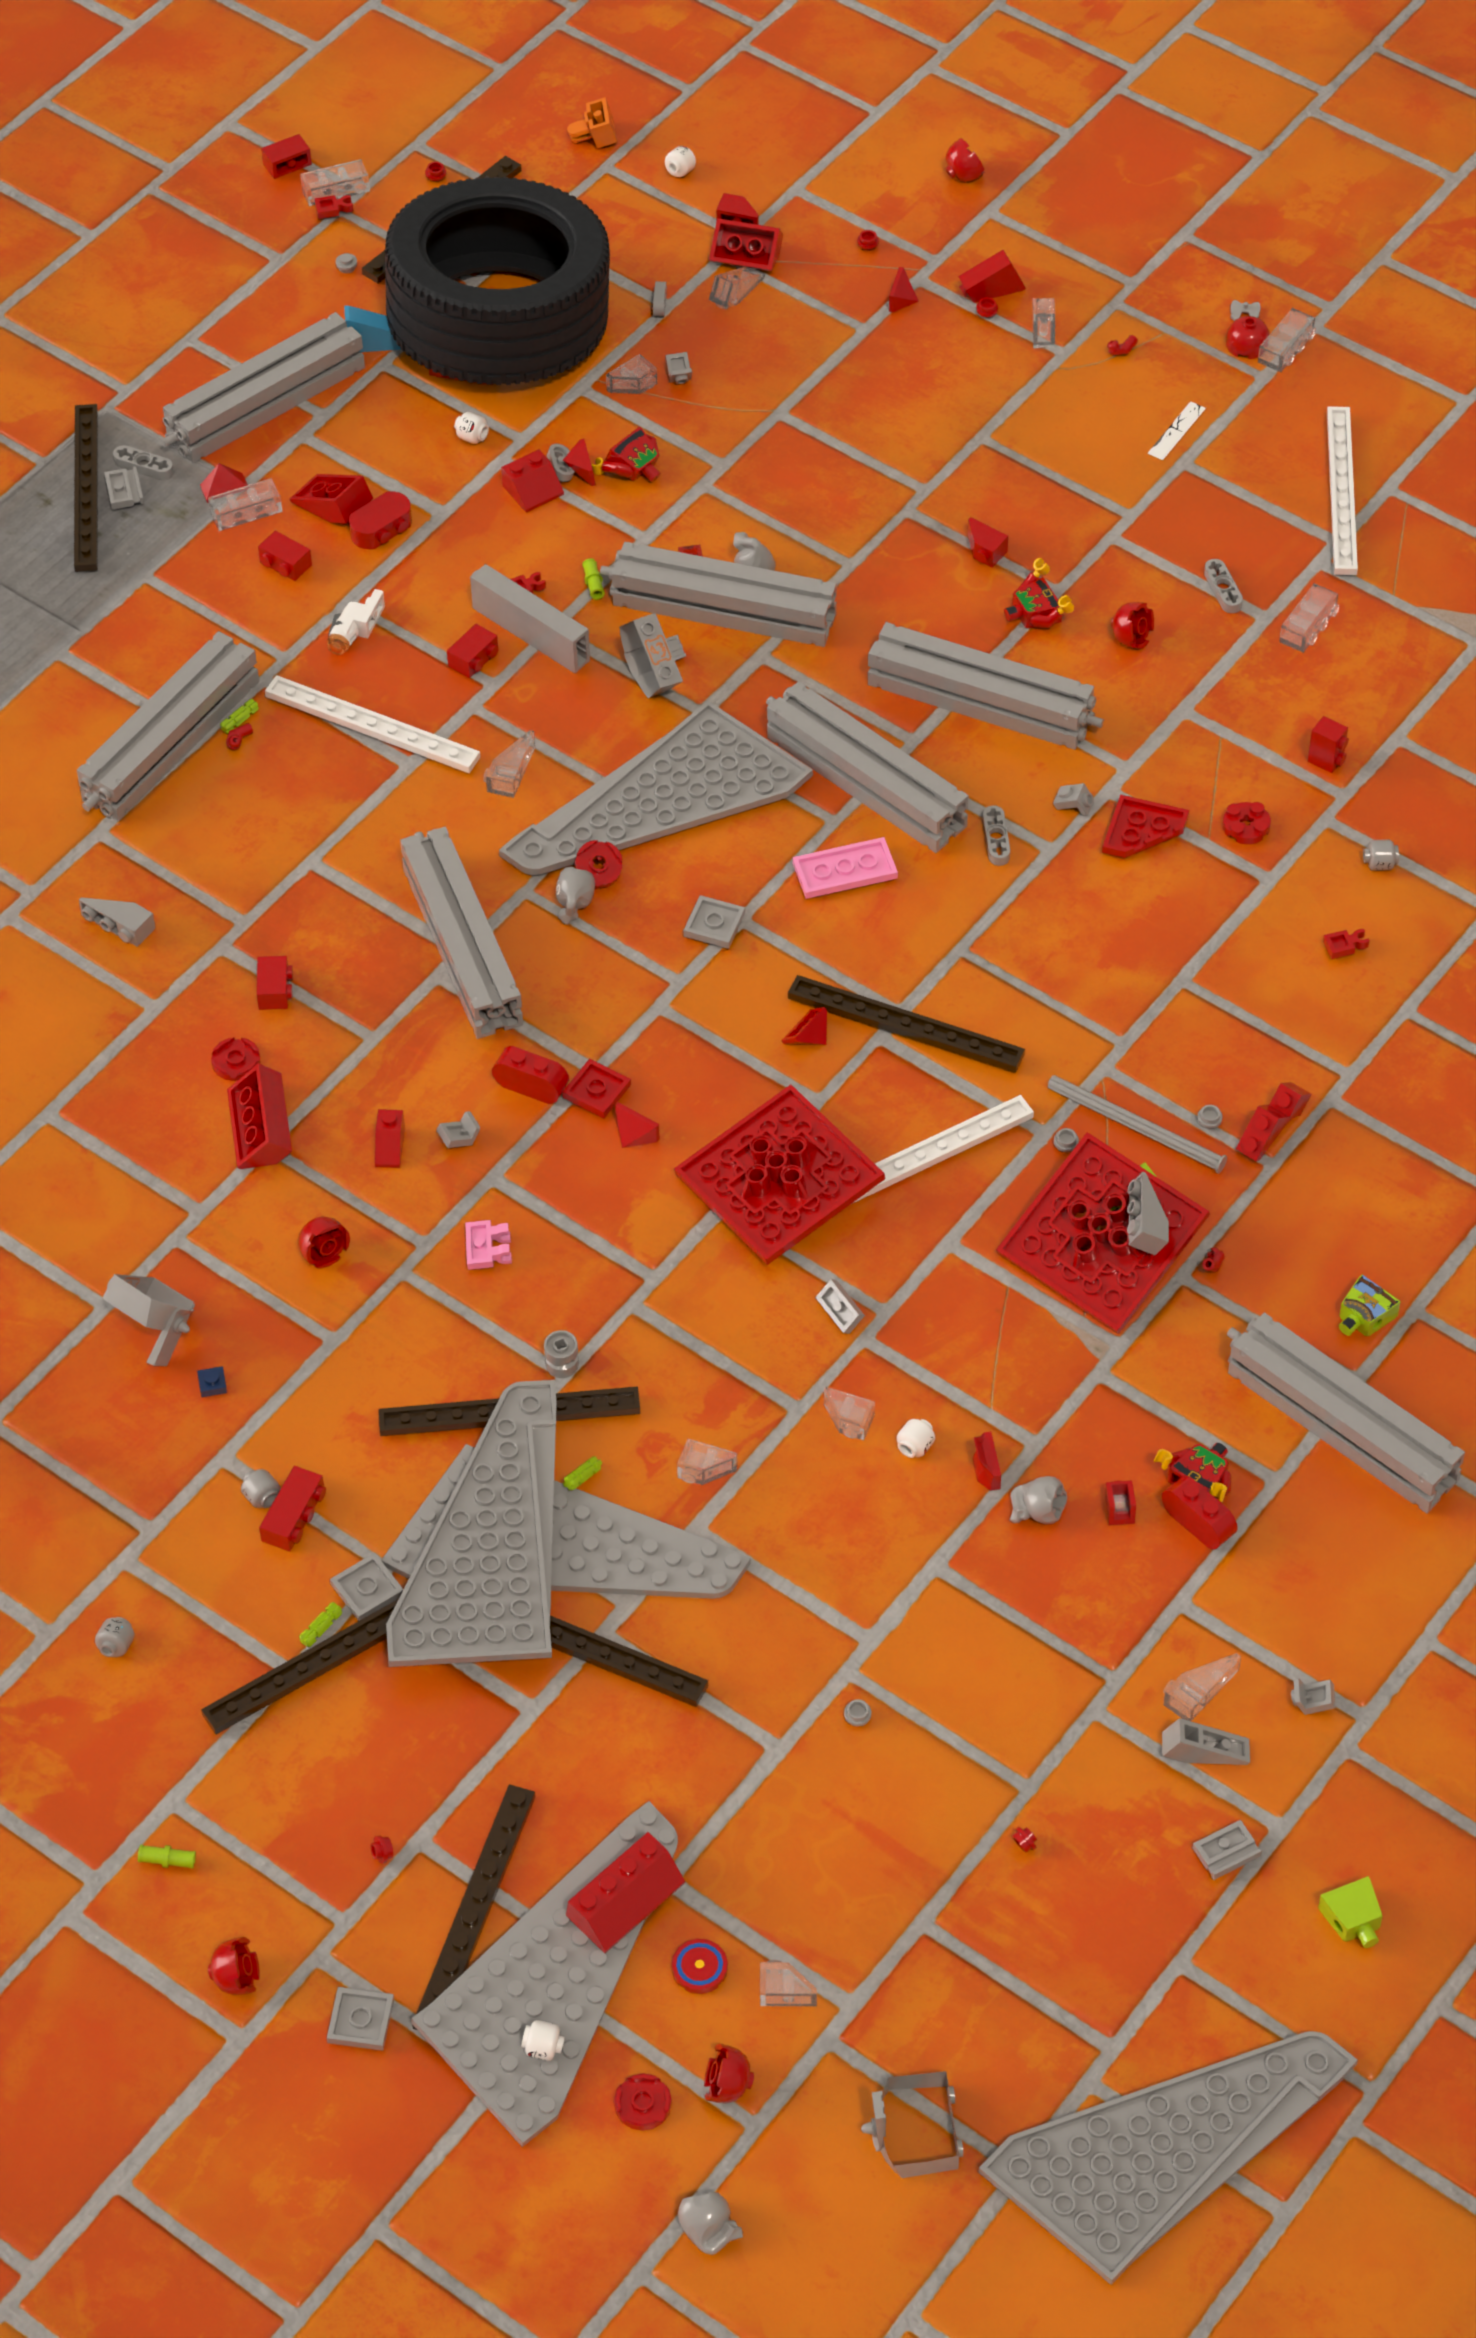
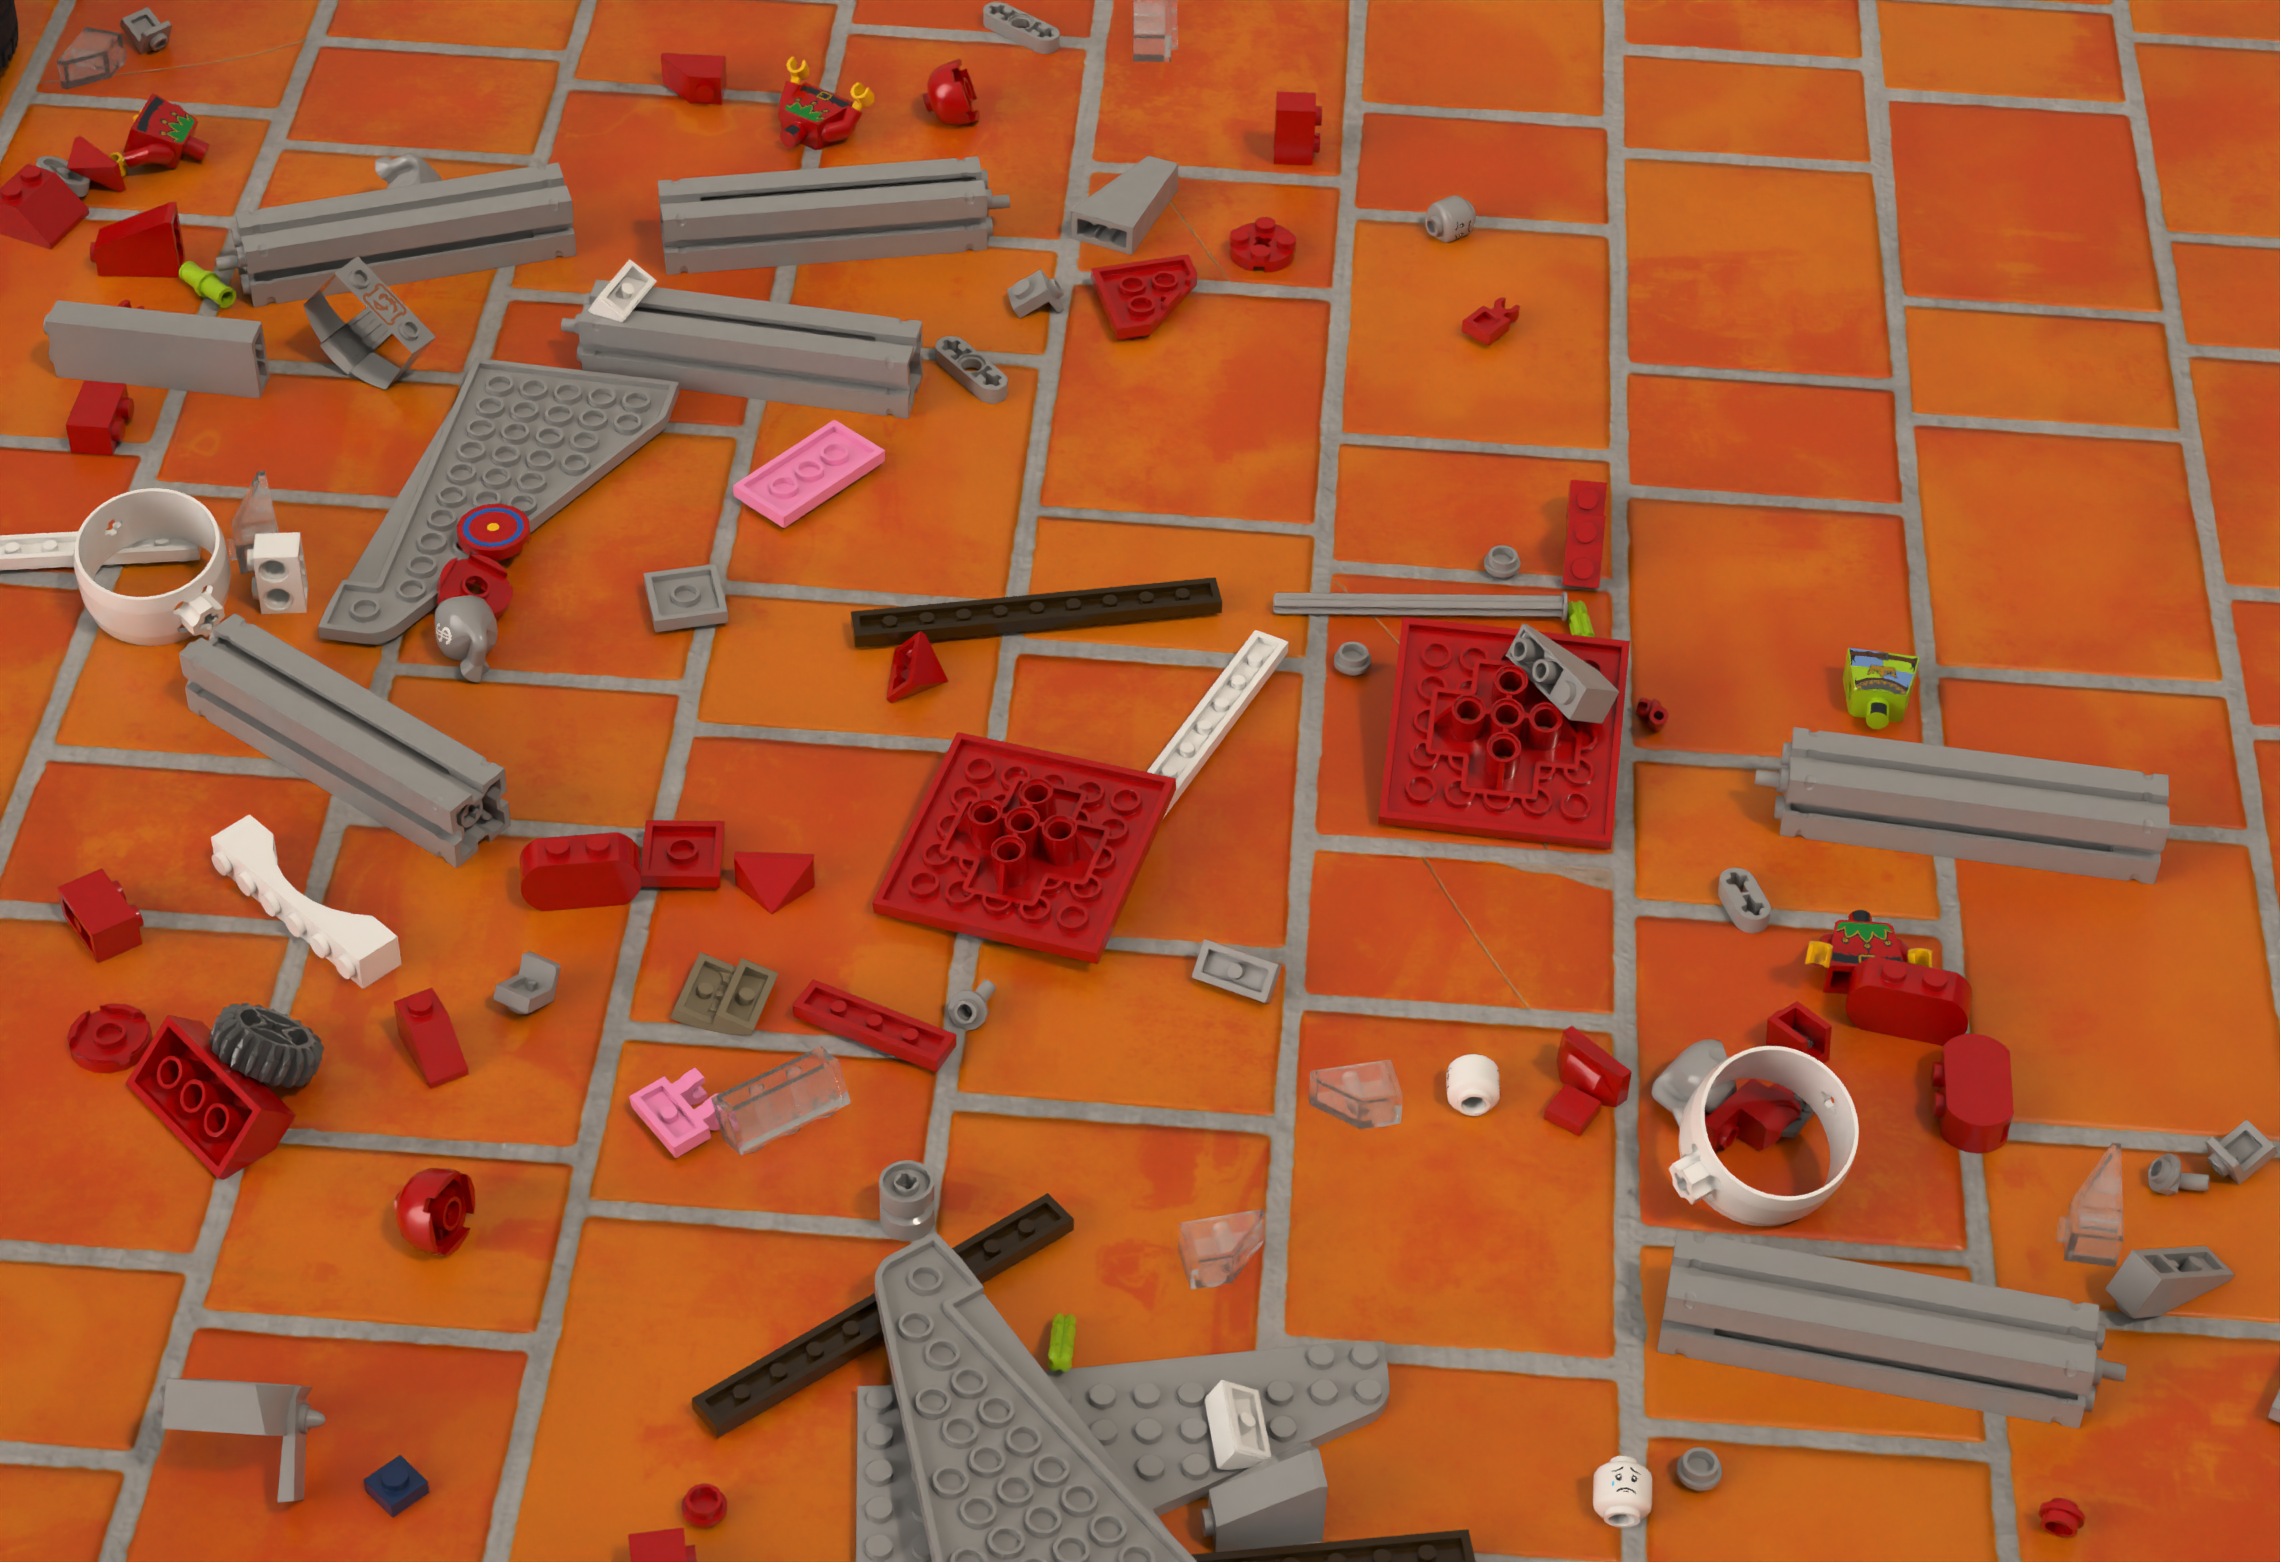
camera: 35 degrees left, 10 degrees down
none -> white cylinder [74,488,231,646]
none -> red slope [90,202,186,278]
none -> dark grey gear [209,1003,324,1088]
none -> white arch [211,814,402,989]
none -> white brick [247,532,309,614]
none -> red tile [457,504,531,560]
none -> white slope [588,259,657,322]
none -> dark tan slope [670,952,779,1035]
none -> red plate [681,1483,727,1528]
none -> clear brick [711,1046,851,1156]
none -> red plate [793,979,957,1072]
none -> light grey plate [948,979,996,1030]
none -> light grey slope [1071,156,1179,255]
none -> light grey slope [1201,1441,1328,1552]
none -> white slope [1205,1380,1271,1470]
none -> red tile [1544,1084,1602,1136]
none -> lime axle [1567,600,1595,637]
none -> white head [1593,1456,1652,1528]
none -> light grey brick [1657,1230,2127,1429]
none -> white cylinder [1669,1046,1859,1226]
none -> red plate [1705,1078,1815,1153]
none -> light grey beam [1717,868,1771,933]
none -> red brick [1931,1034,2014,1154]
none -> light grey plate [2148,1153,2210,1196]

